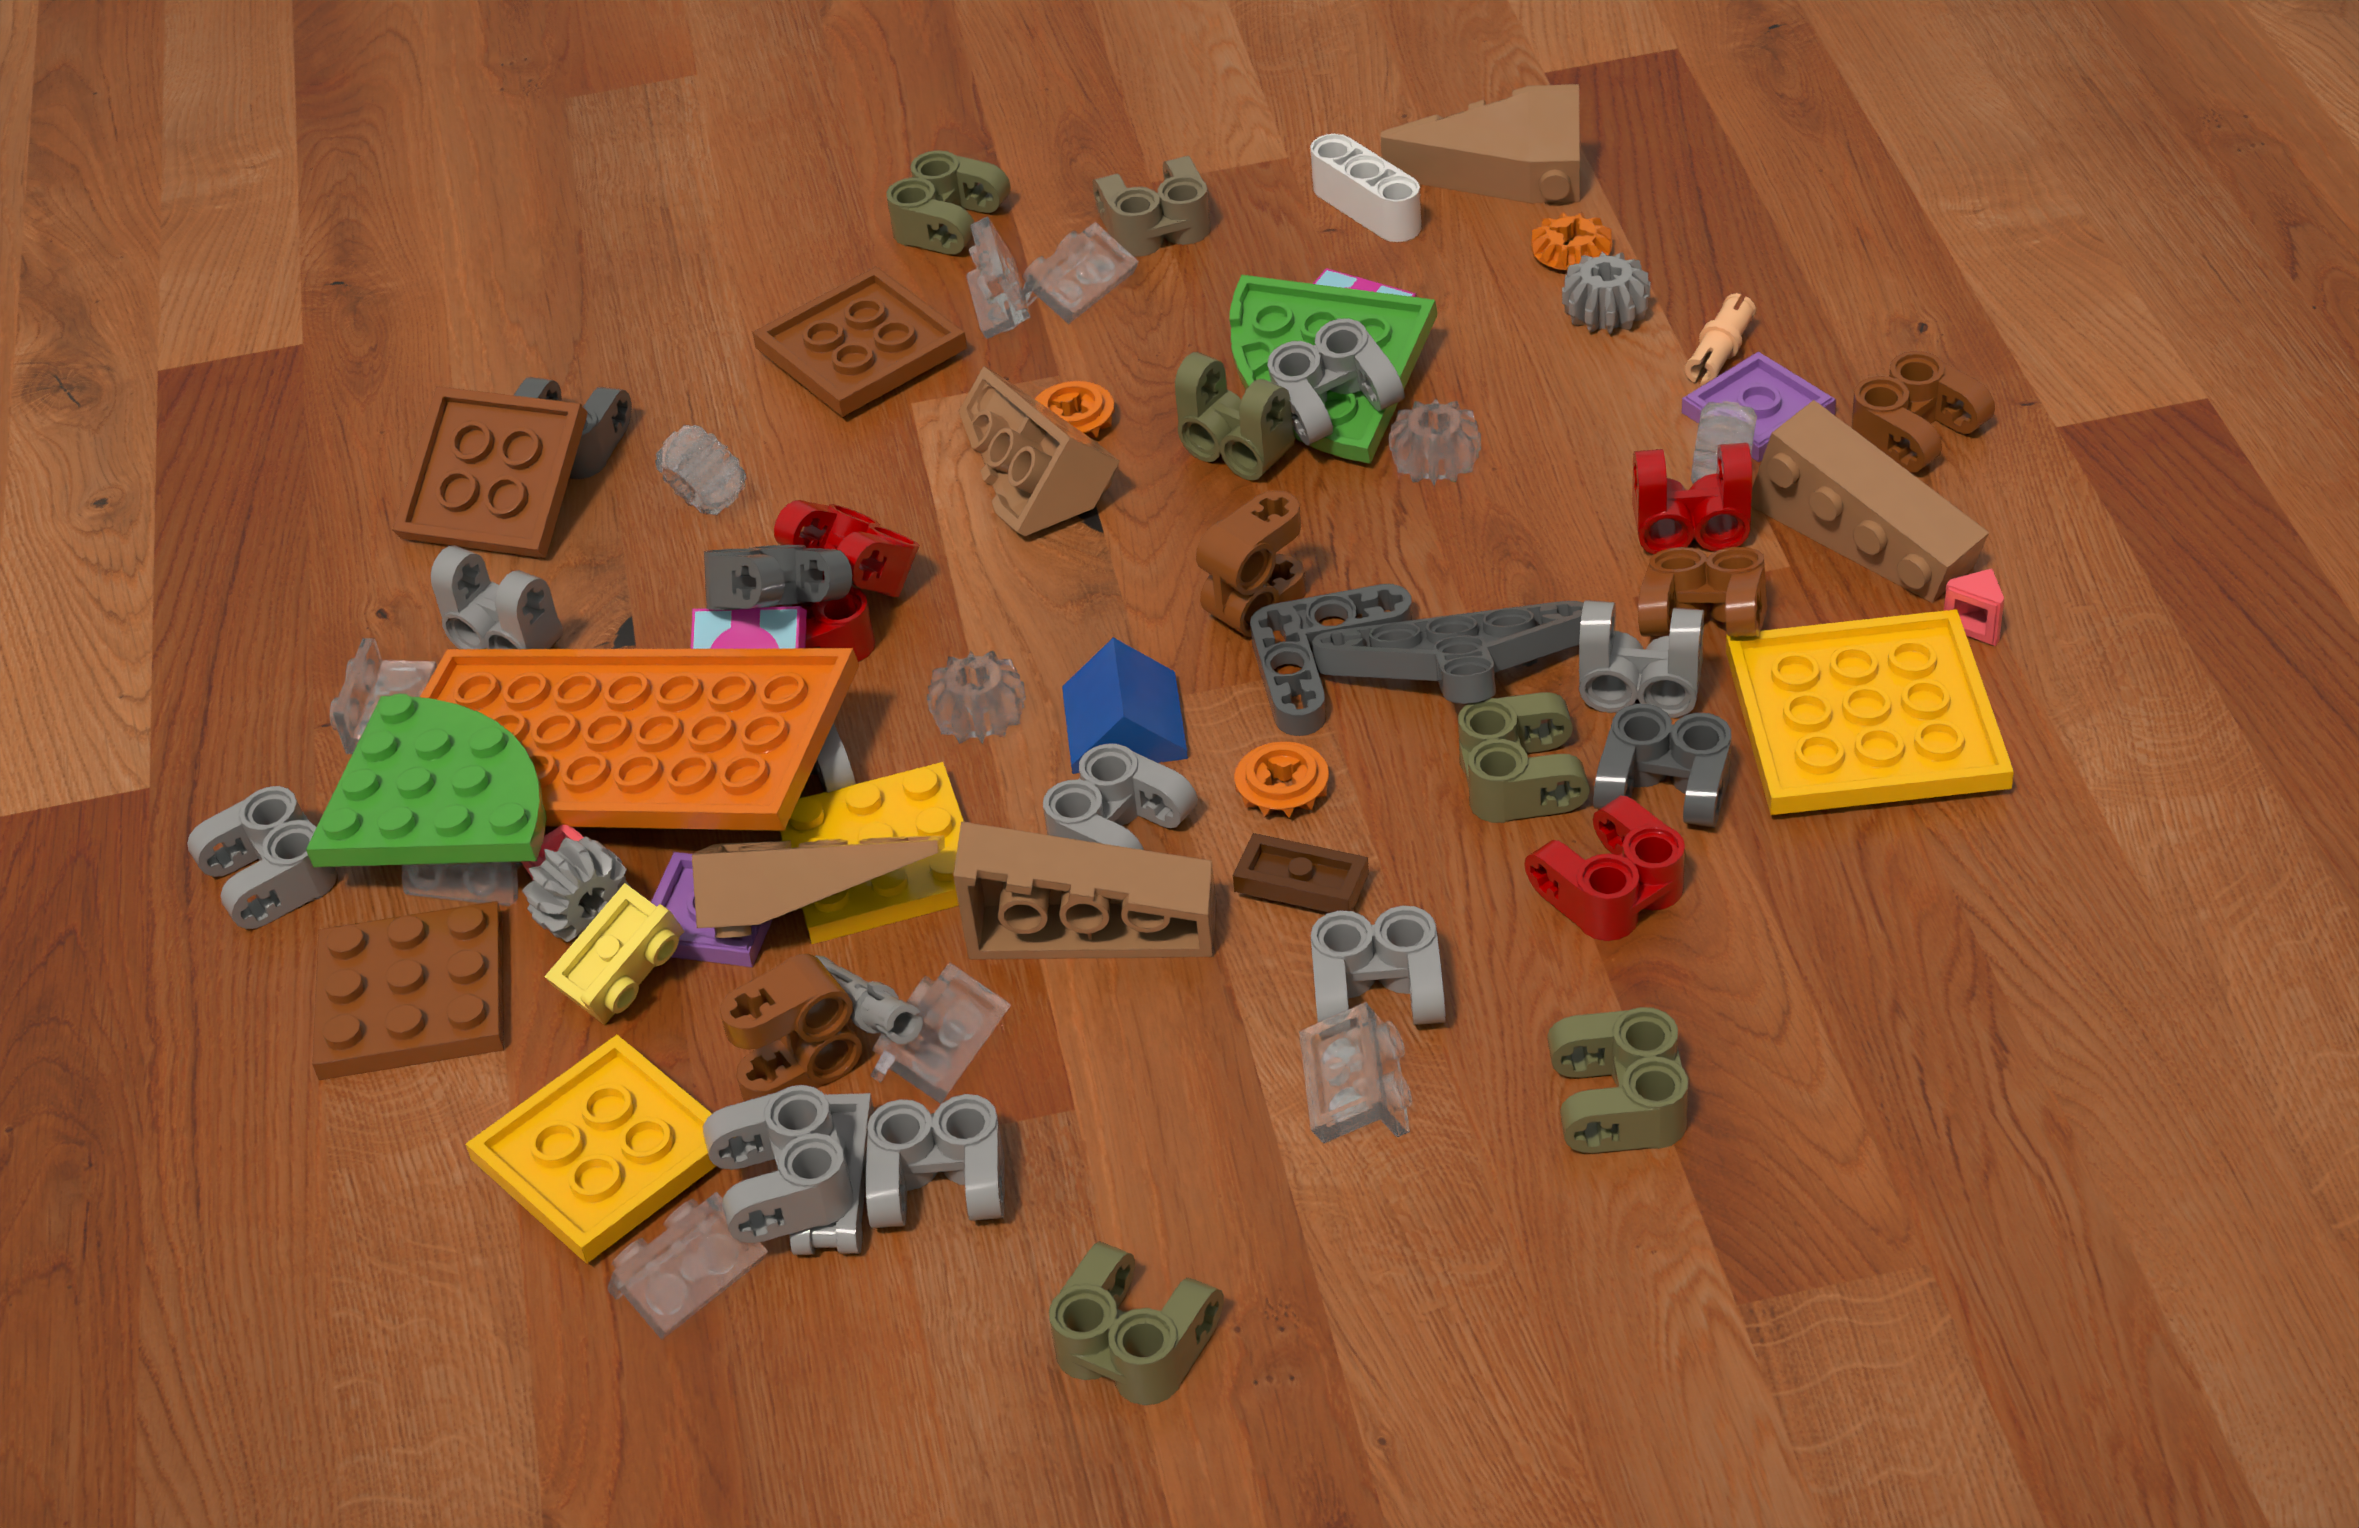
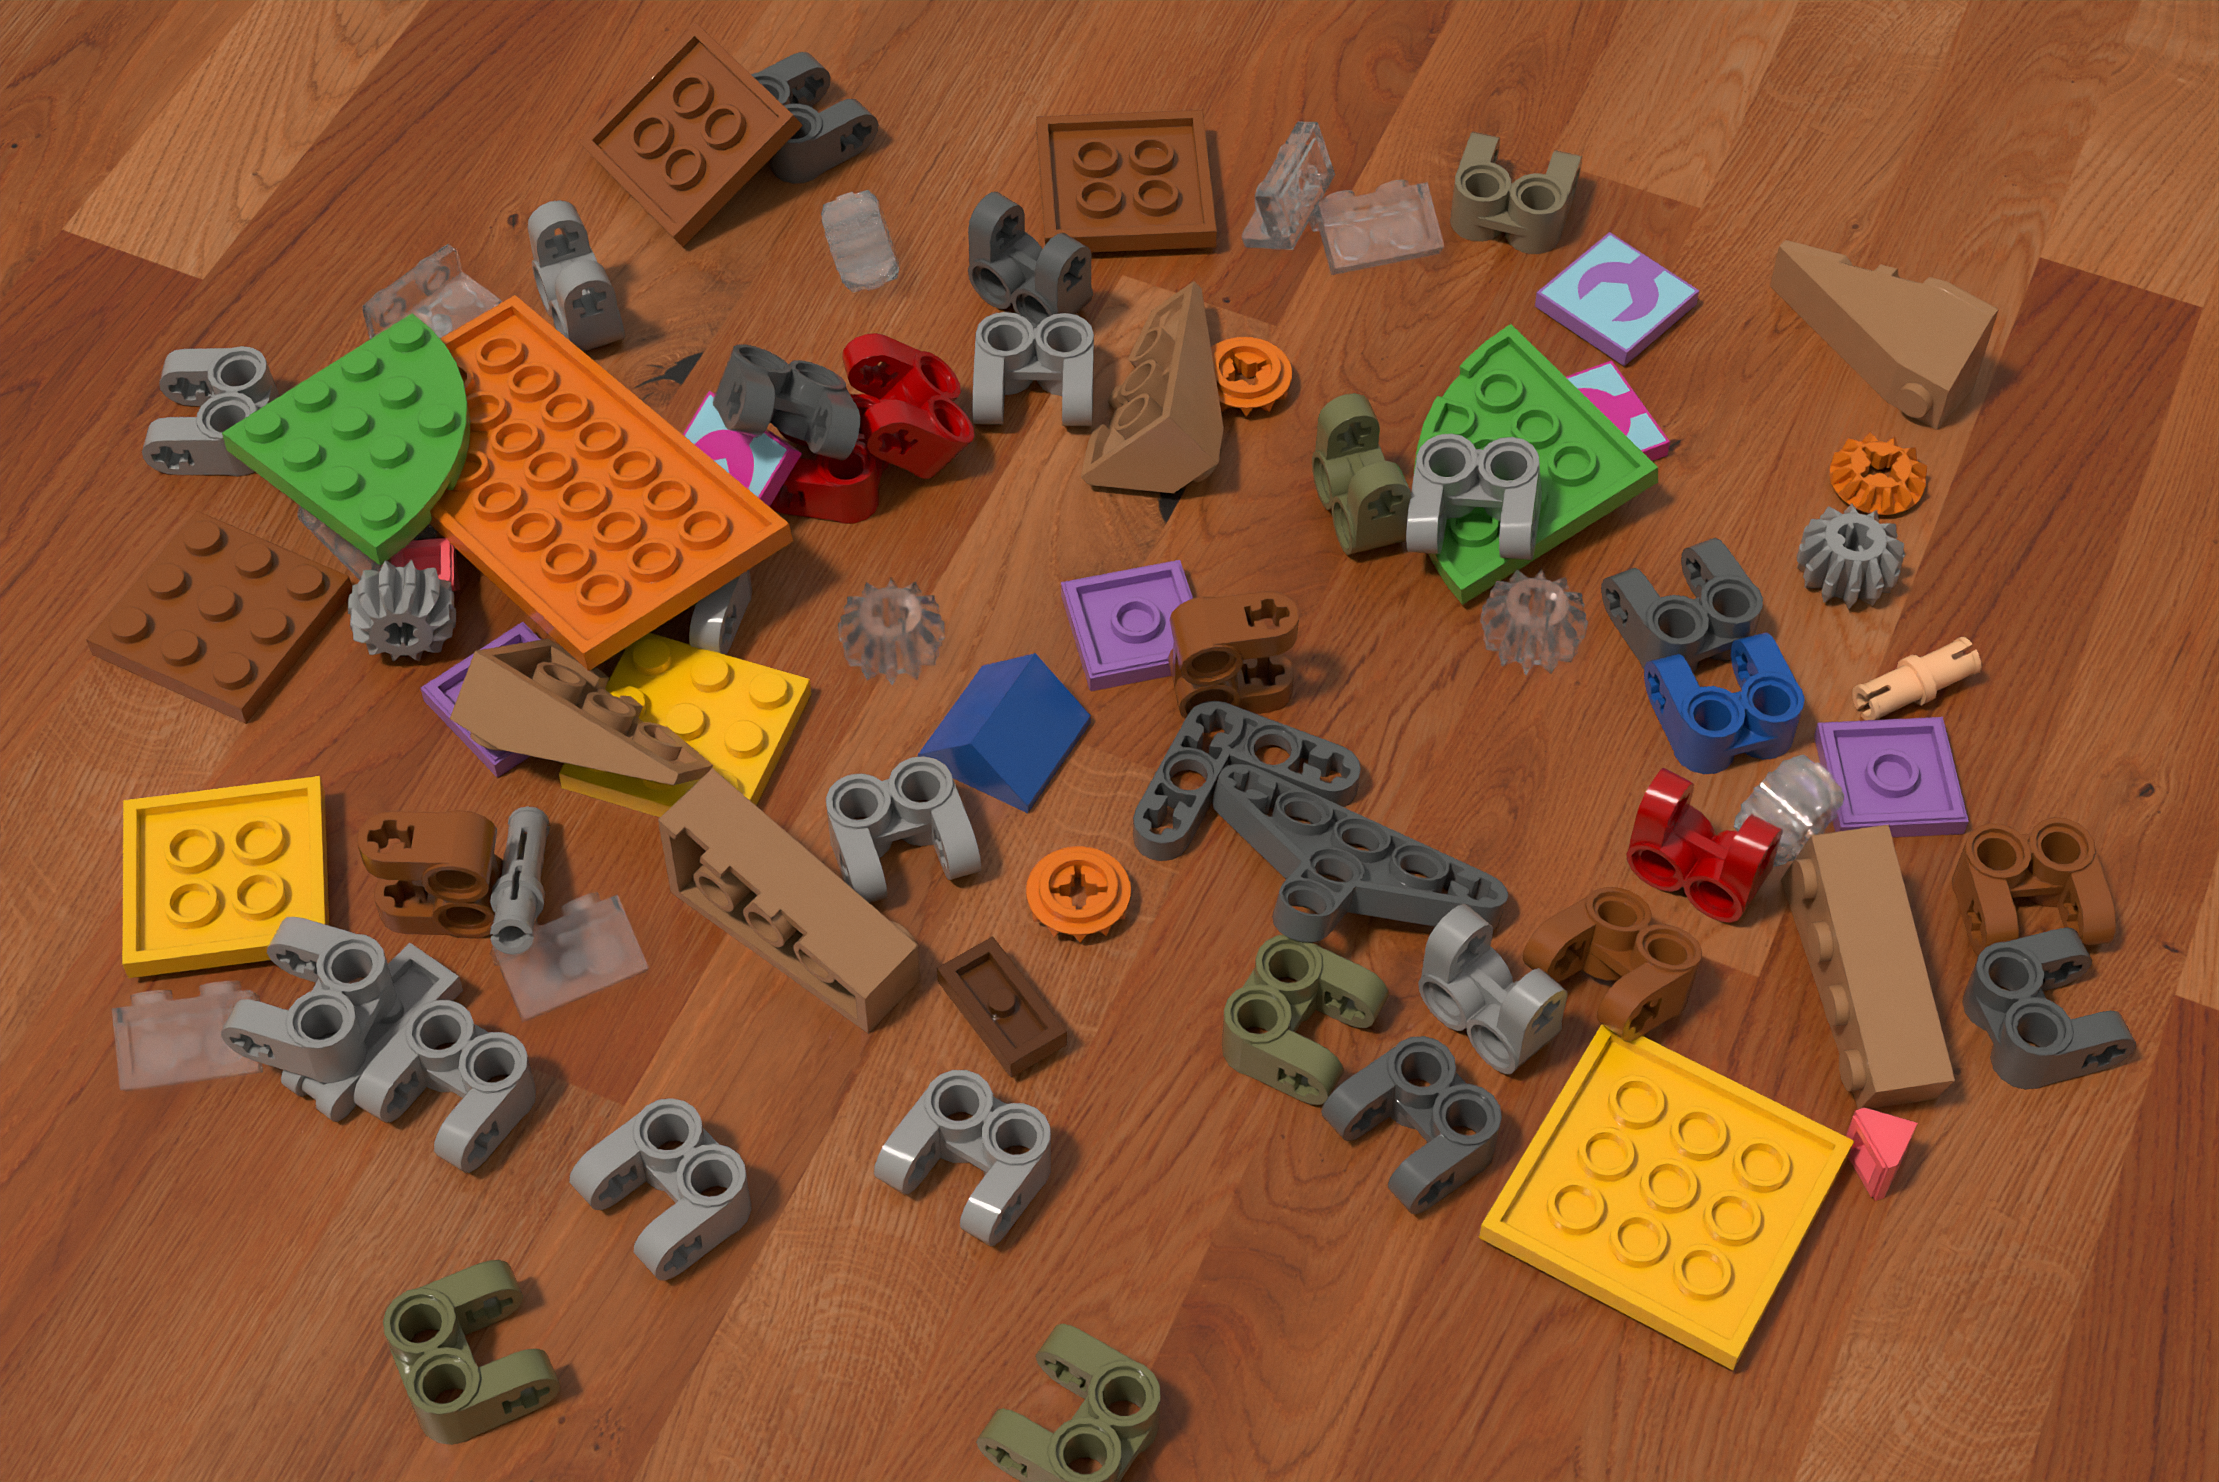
camera: 30 degrees right, 10 degrees up
light yellow bracket [544,883,684,1025] -> none
olive piece [886,150,1011,255] -> none
clear bracket [1299,1002,1412,1144] -> none
white beam [1310,134,1421,242] -> none
red piece [1524,795,1685,941] -> none
none -> light grey piece [569,1098,751,1281]
none -> dark grey piece [968,192,1093,328]
none -> light grey piece [973,312,1094,426]
none -> medium lavender tile [1061,560,1193,691]
none -> tile [1535,232,1699,366]
none -> dark grey piece [1601,538,1763,674]
none -> blue piece [1644,632,1805,774]
none -> dark grey piece [1962,928,2136,1090]

